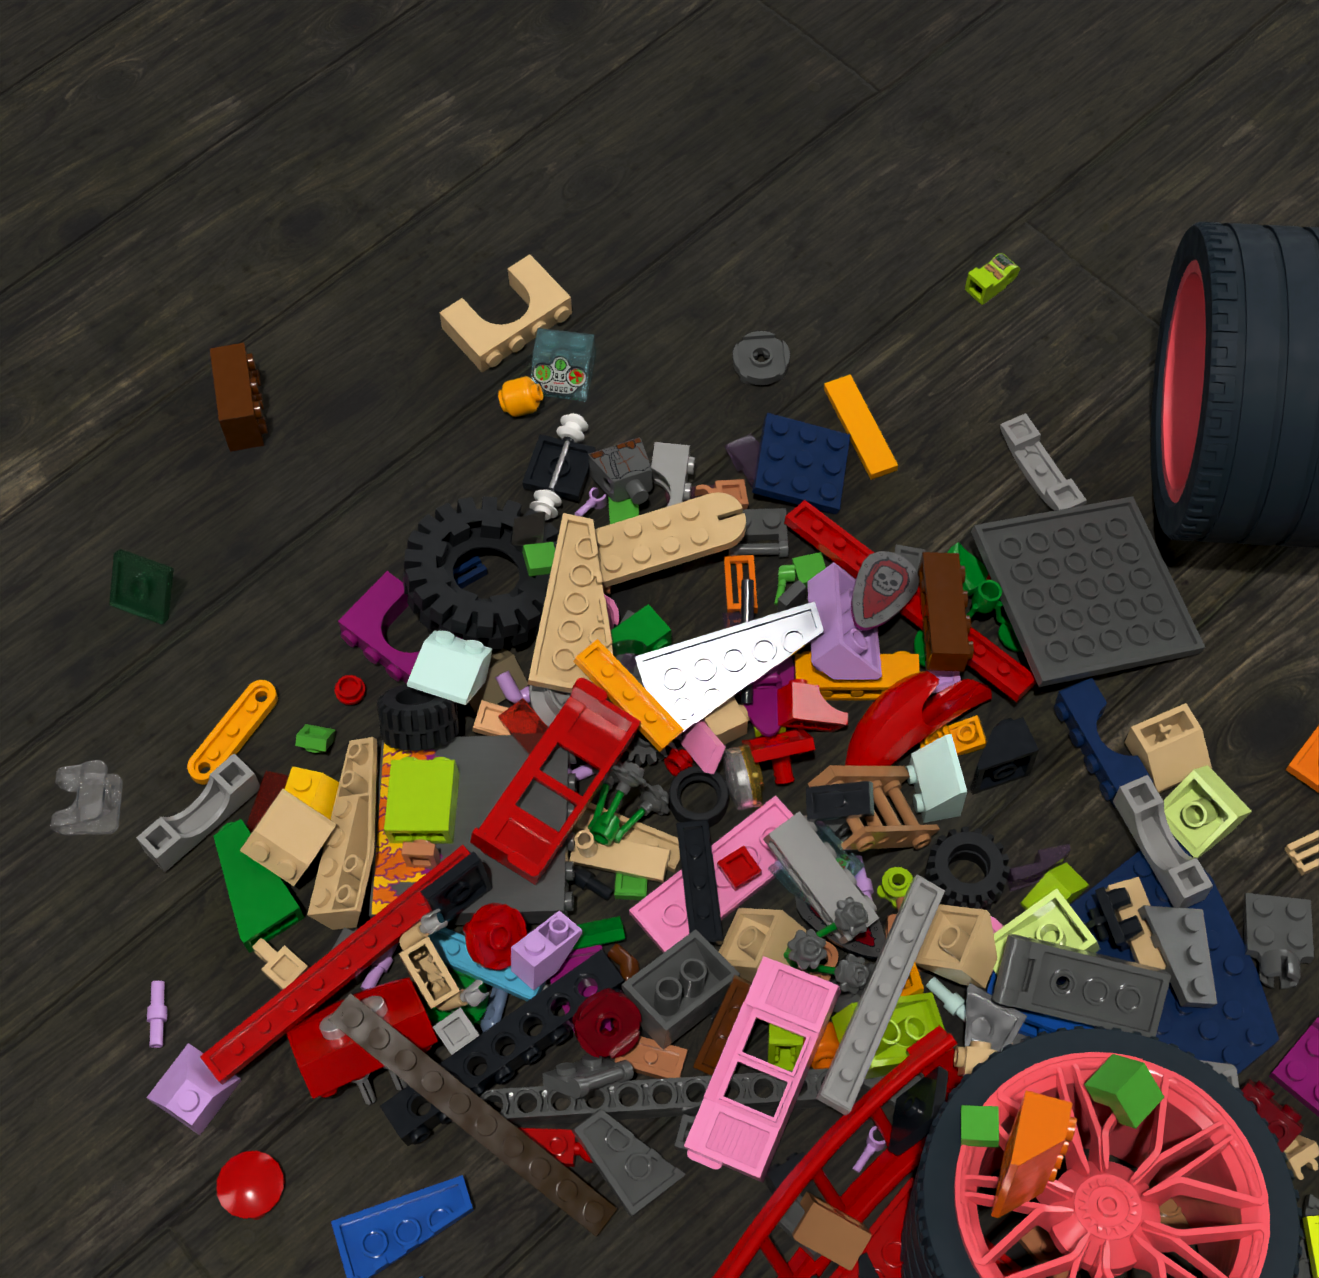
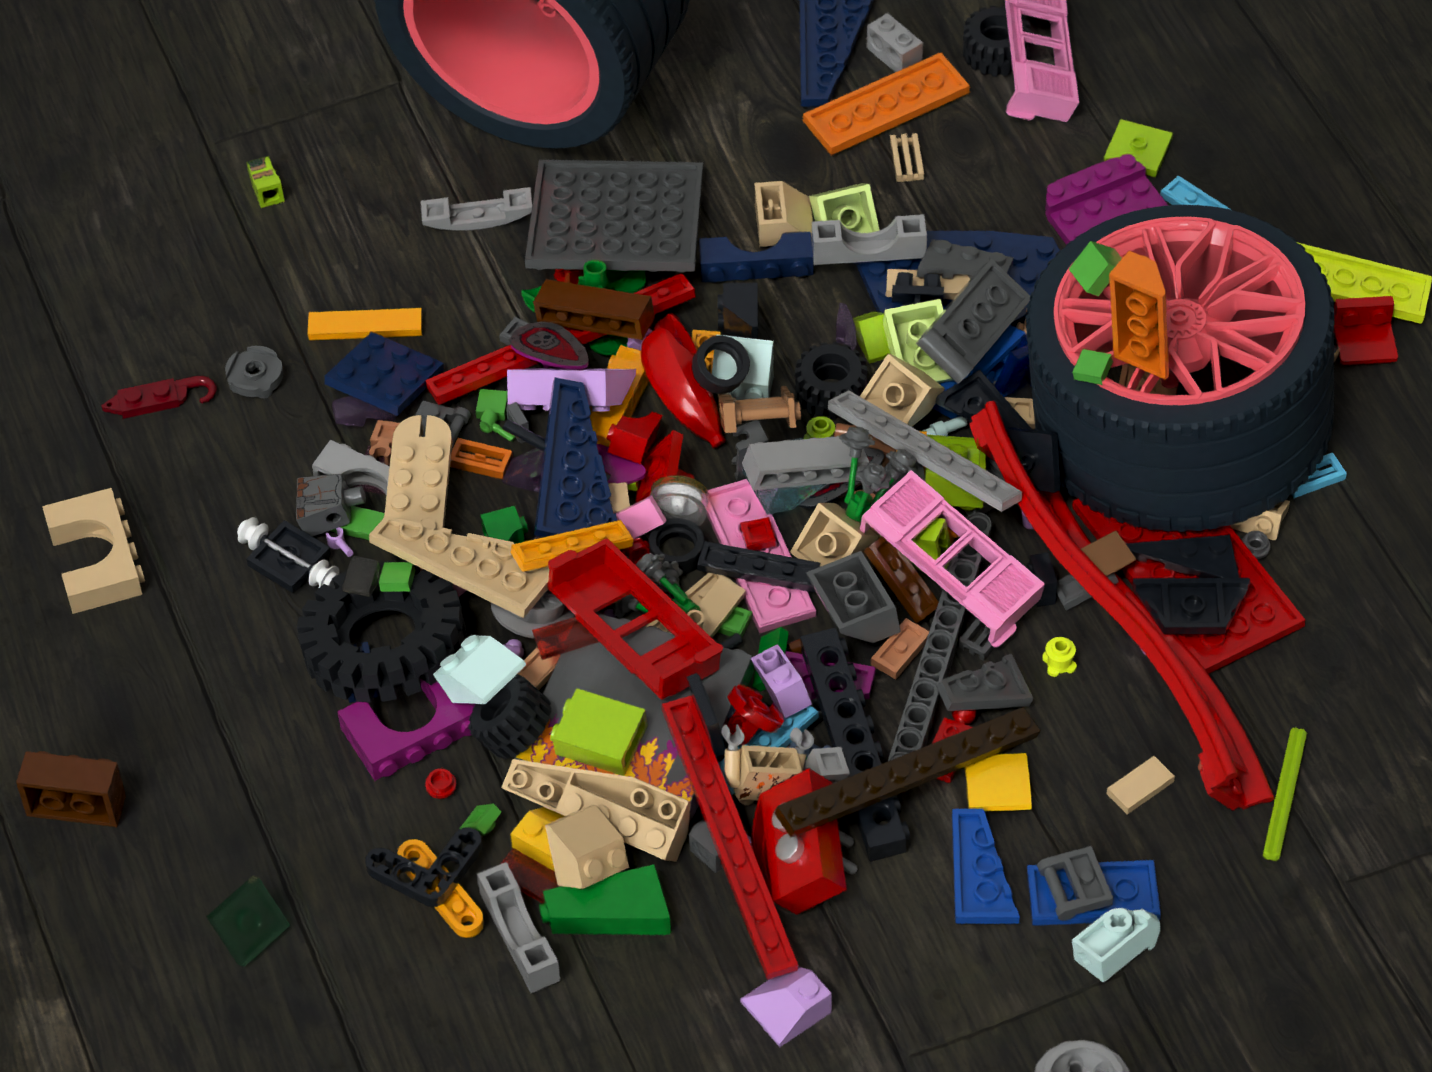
camera: 70 degrees left, 10 degrees down
clear piece [50,760,123,836] -> none
lavender bar [147,981,167,1048] -> none
red dish [217,1151,285,1220] -> none
tan plate [252,938,309,990] -> none
nougat plate [401,839,441,868] -> none
light orange head [498,376,543,417] -> none
clear light blue slope [531,328,596,401] -> none
dark grey plate [543,1054,634,1099] -> none
dark red plate [572,988,641,1058] -> none
black plate [806,781,874,822] -> none
tan plate [954,1041,997,1077] -> none
dark grey plate [1243,893,1314,989] -> none
none -> dark red plate [101,376,217,419]
none -> black beam [365,827,482,907]
none -> black tyre [692,335,750,394]
none -> yellow slope [965,753,1032,811]
none -> neon yellow brick [1042,637,1077,677]

